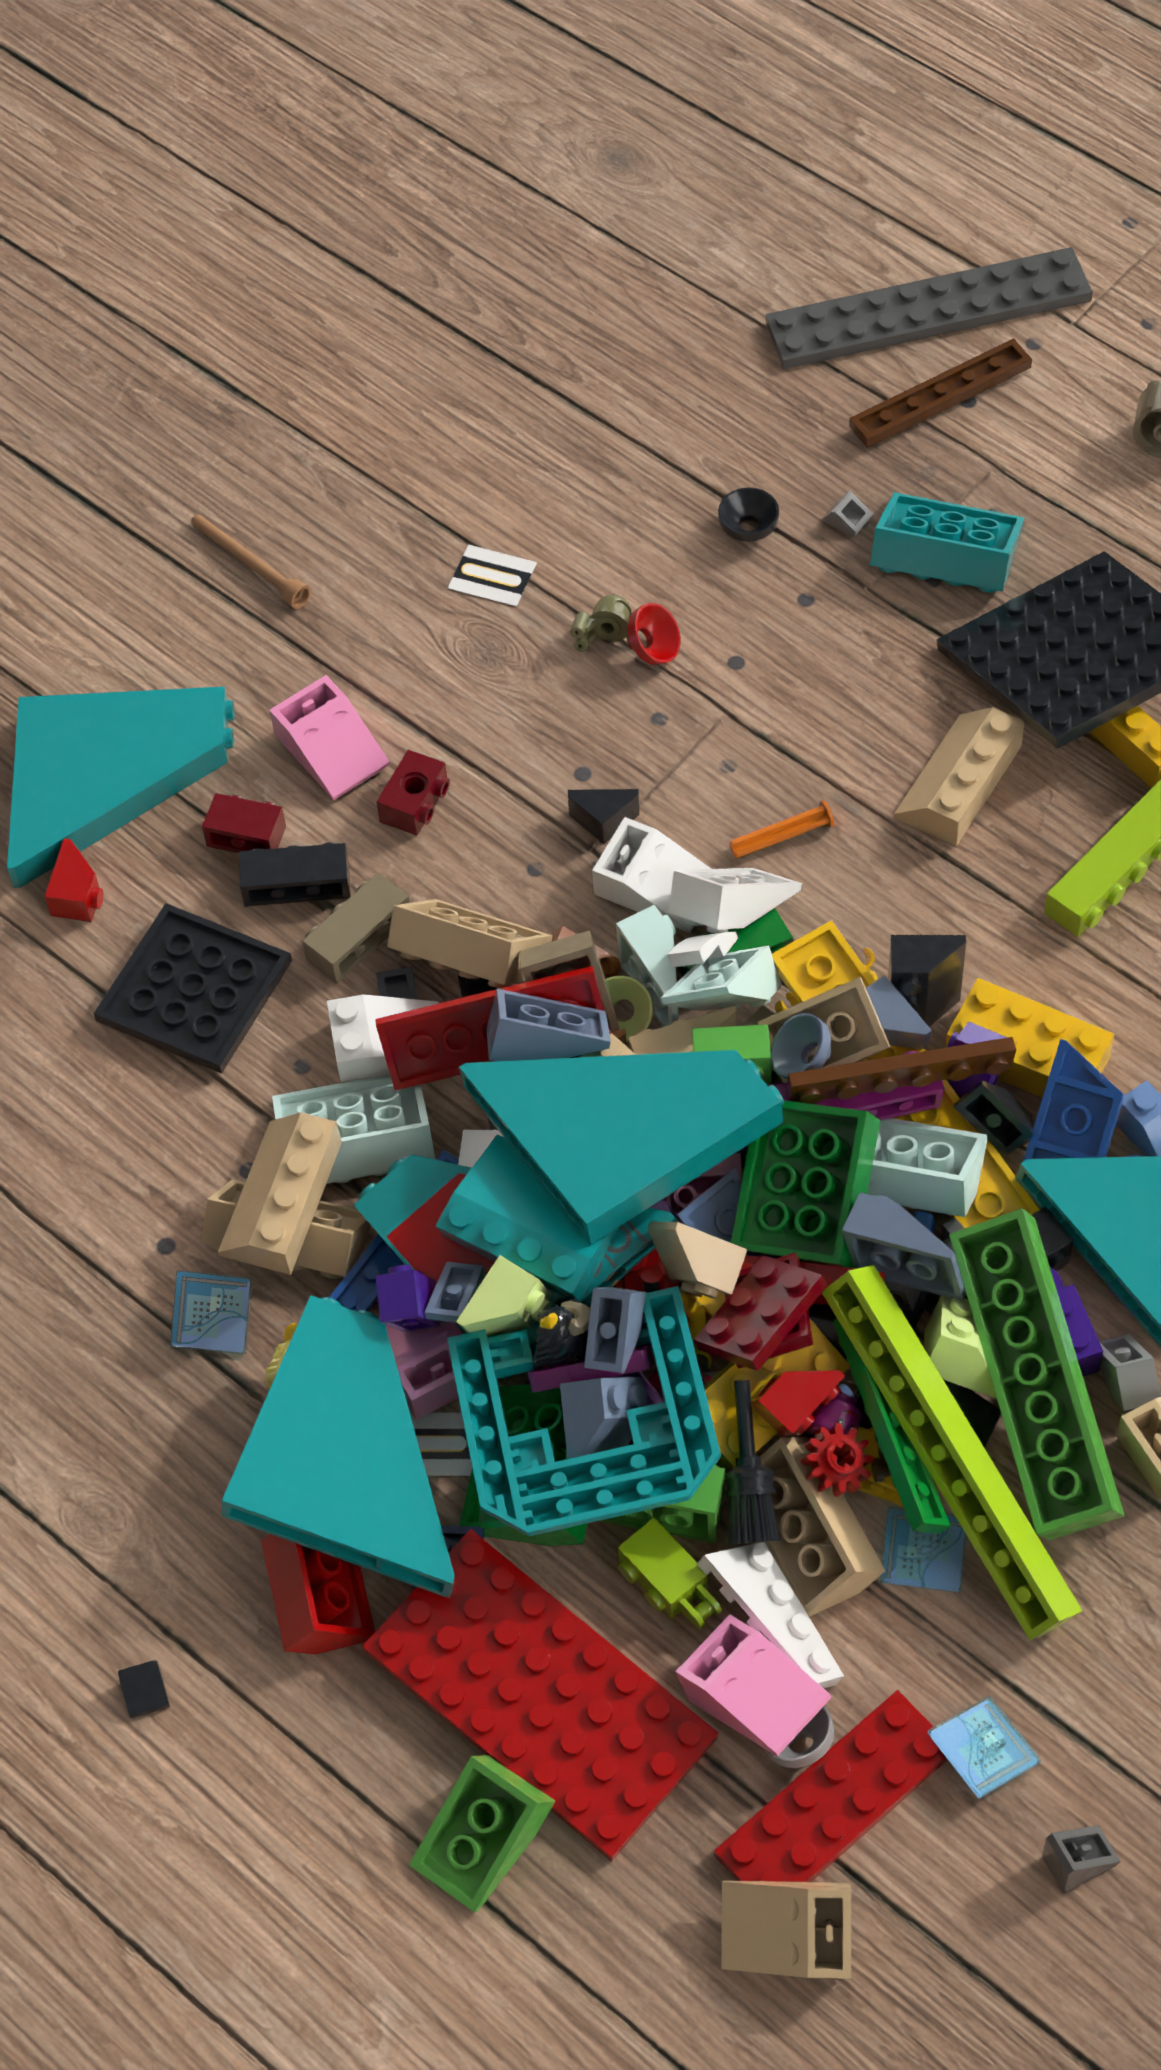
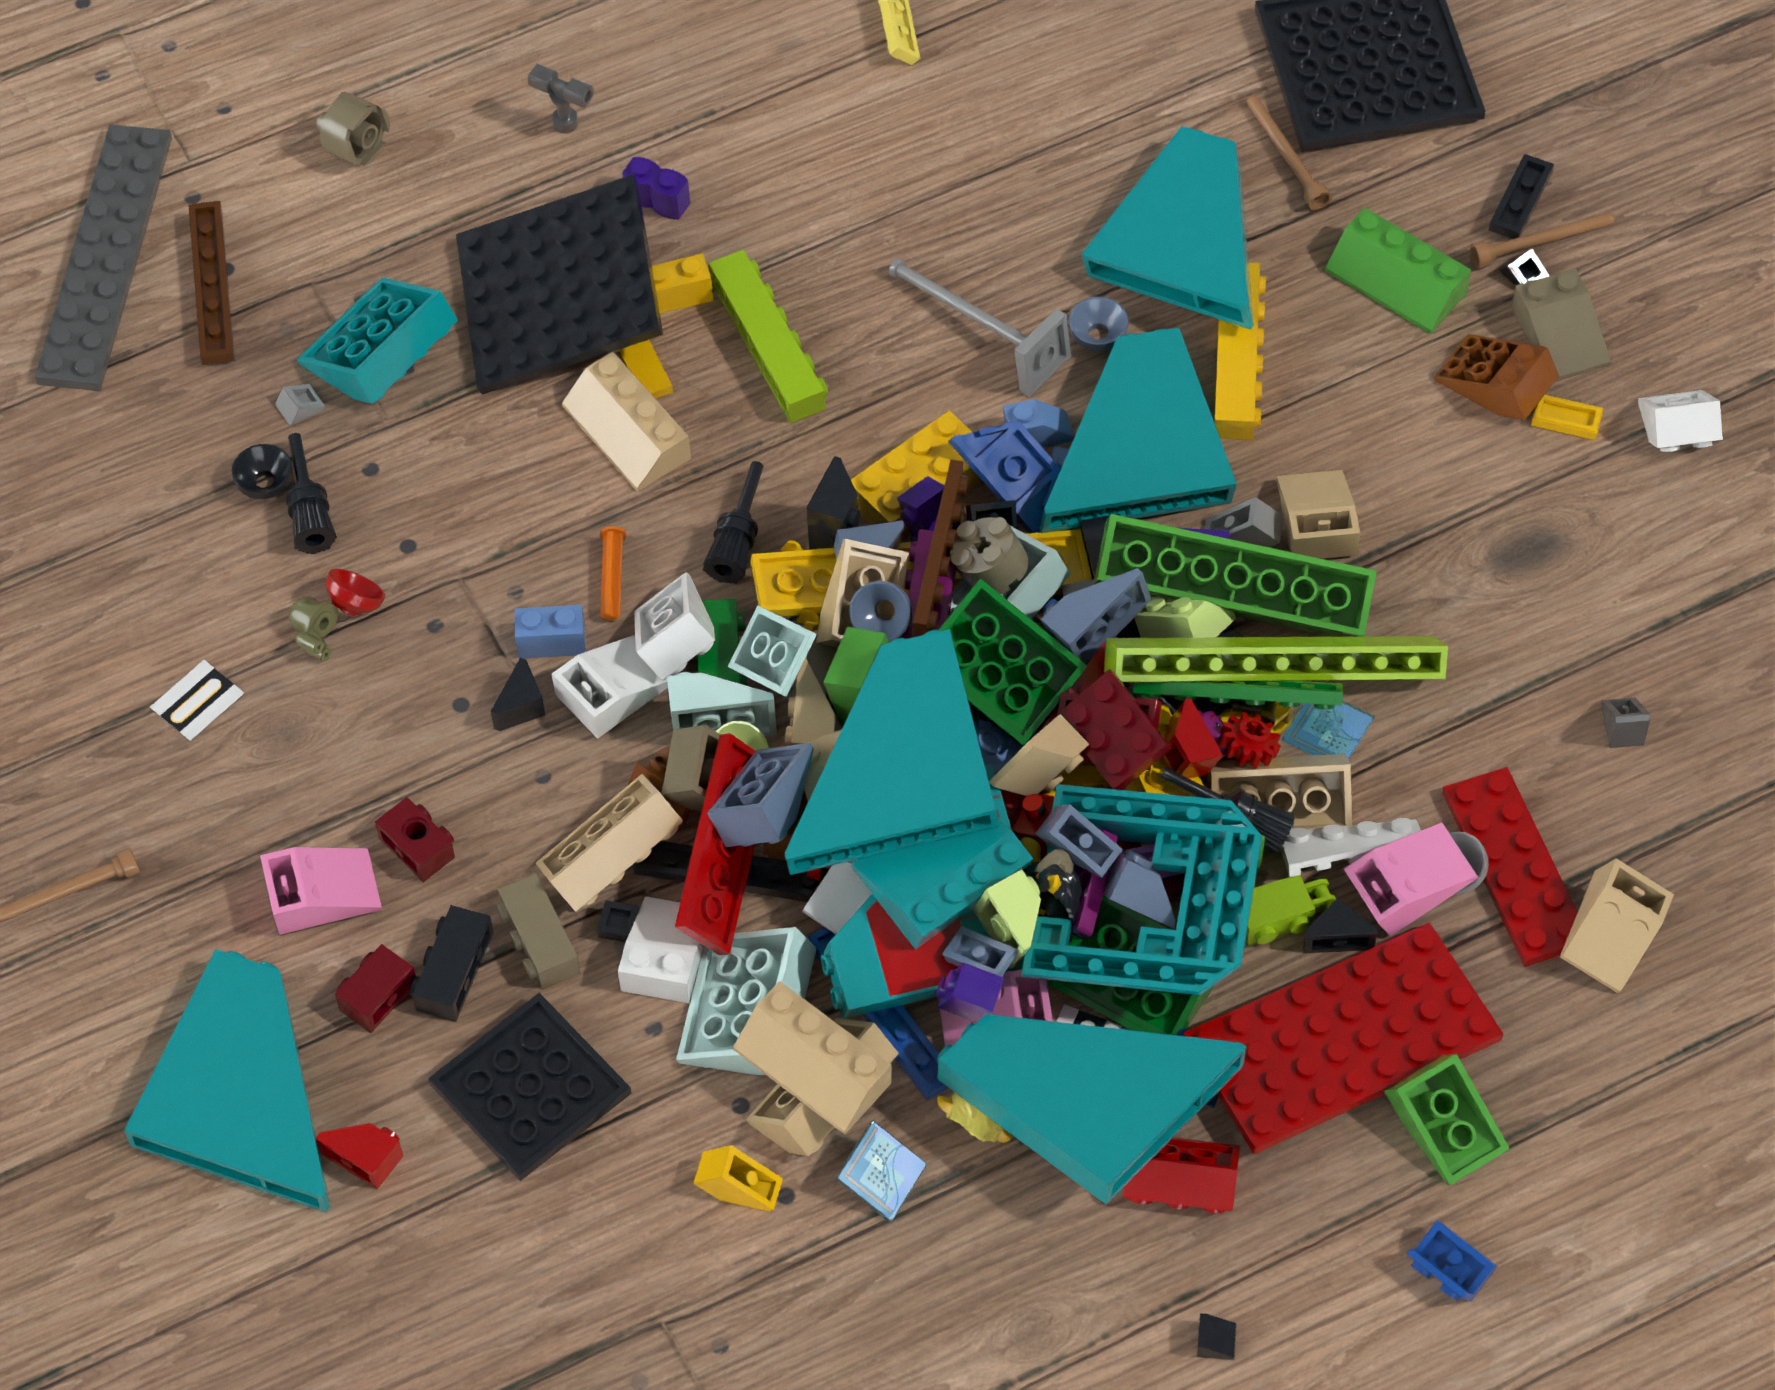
camera: 70 degrees left, 0 degrees up
white slope [667,932,738,967] -> none
clear light blue piece [927,1696,1041,1799] -> none
none -> black piece [285,433,337,554]
none -> medium blue brick [514,605,586,659]
none -> yellow tile [619,340,673,399]
none -> yellow slope [693,1145,783,1212]
none -> black piece [702,461,764,584]
none -> dark tan brick [950,517,1028,594]
none -> black slope [1303,898,1377,954]
none -> blue bracket [1407,1220,1498,1302]

